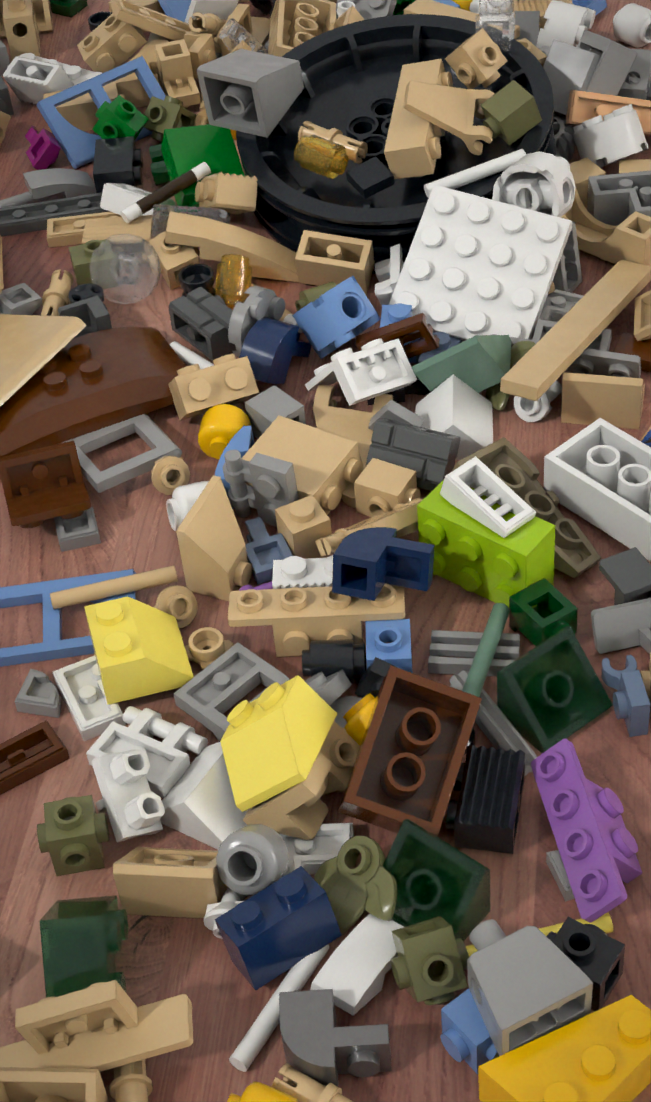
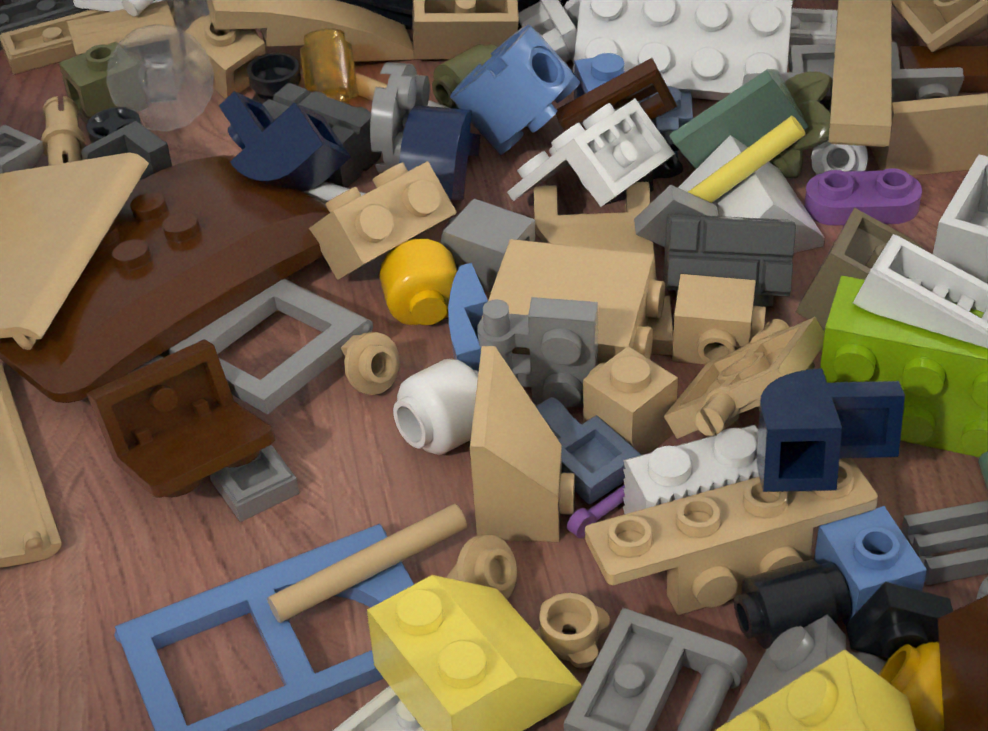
camera: 20 degrees left, 0 degrees up
none -> dark blue brick [219,91,351,192]
none -> light yellow bar [688,116,806,203]
none -> medium lavender plate [804,168,922,226]

